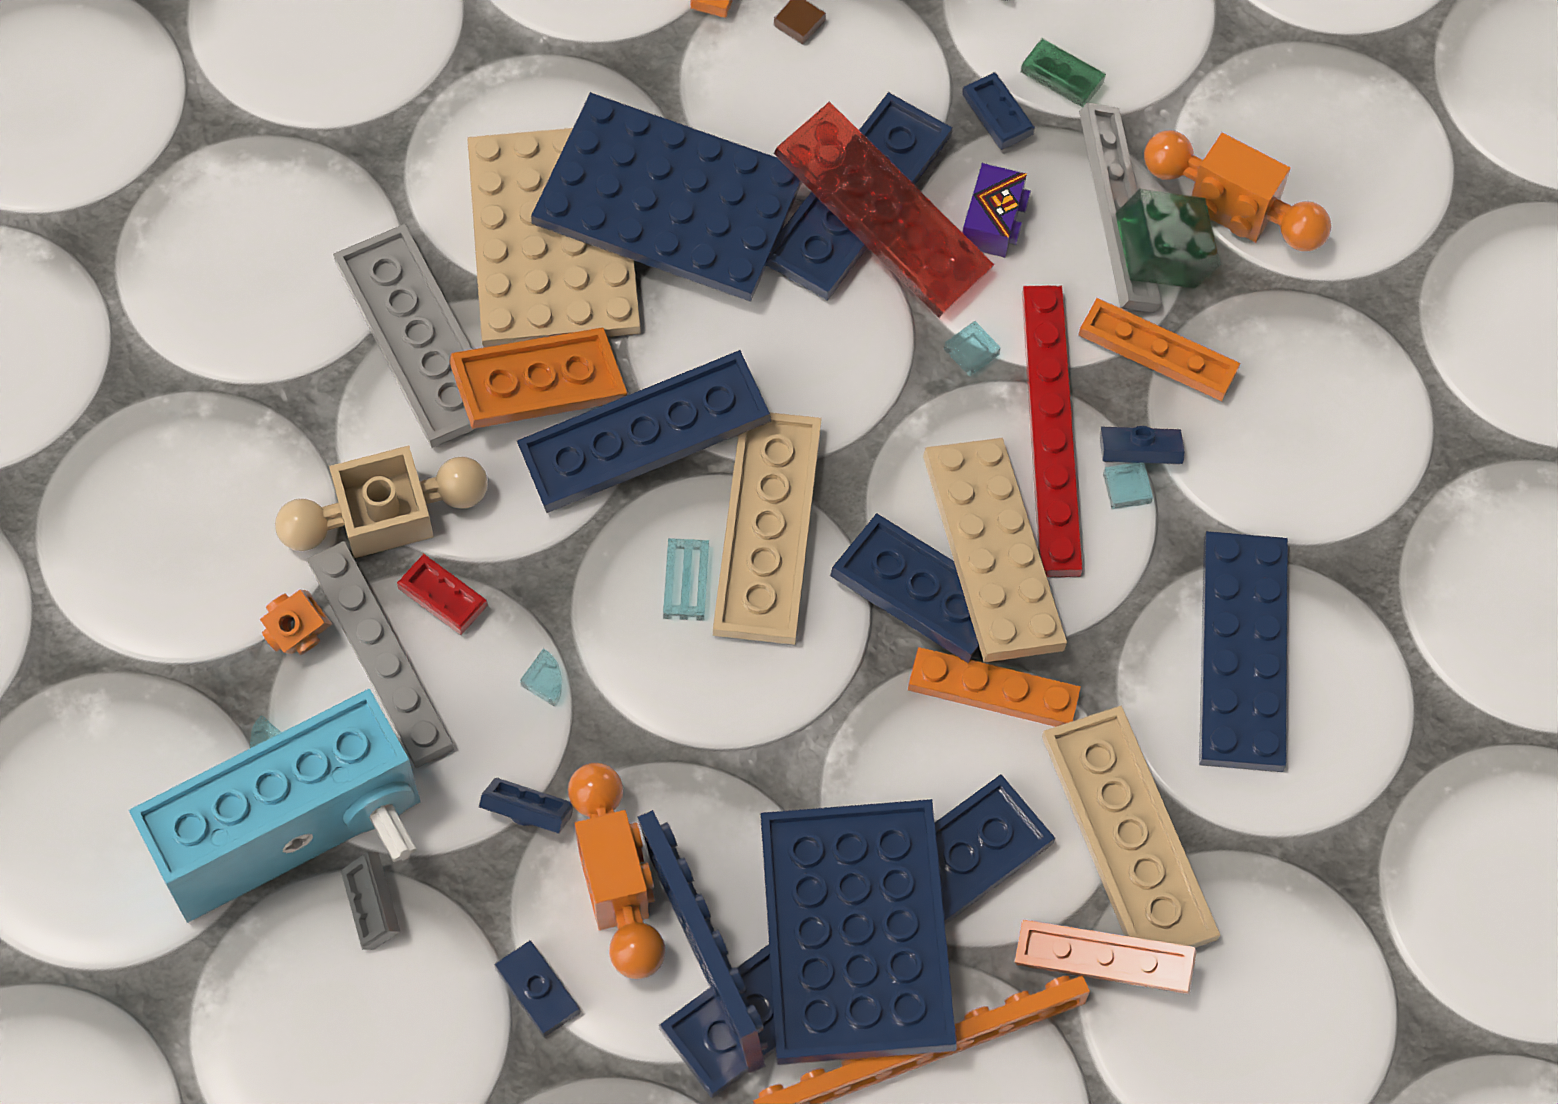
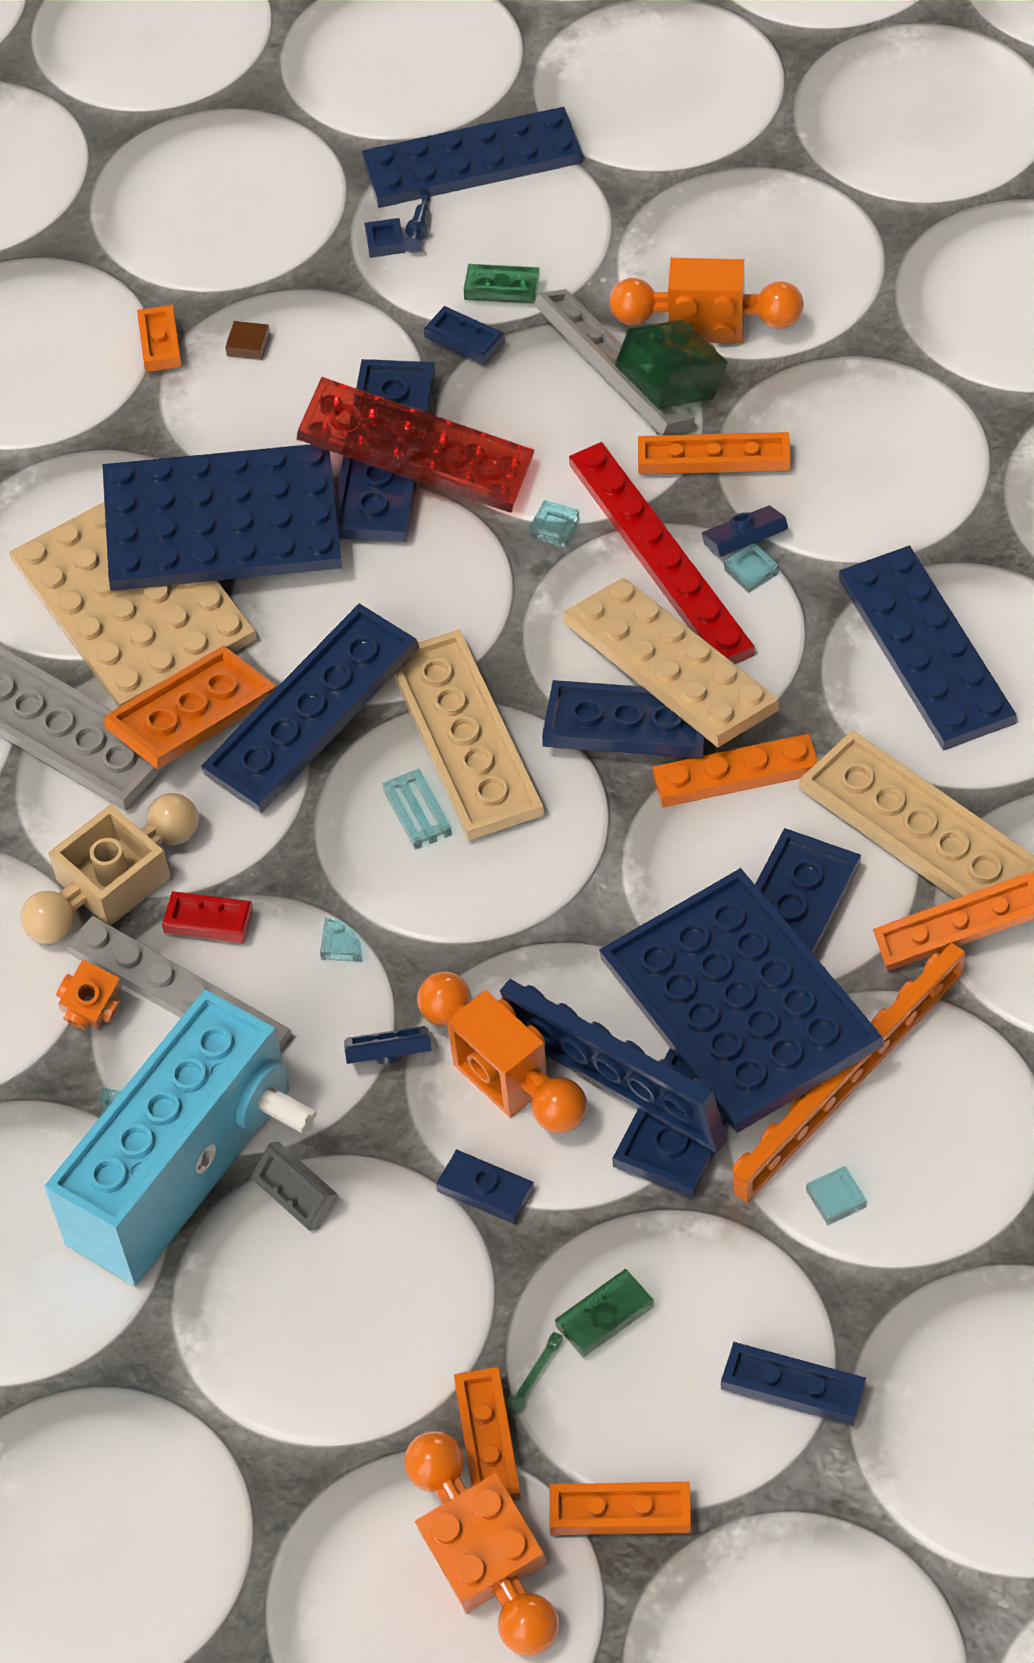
camera: 20 degrees left, 10 degrees down
dark purple brick [960,163,1031,258] -> none

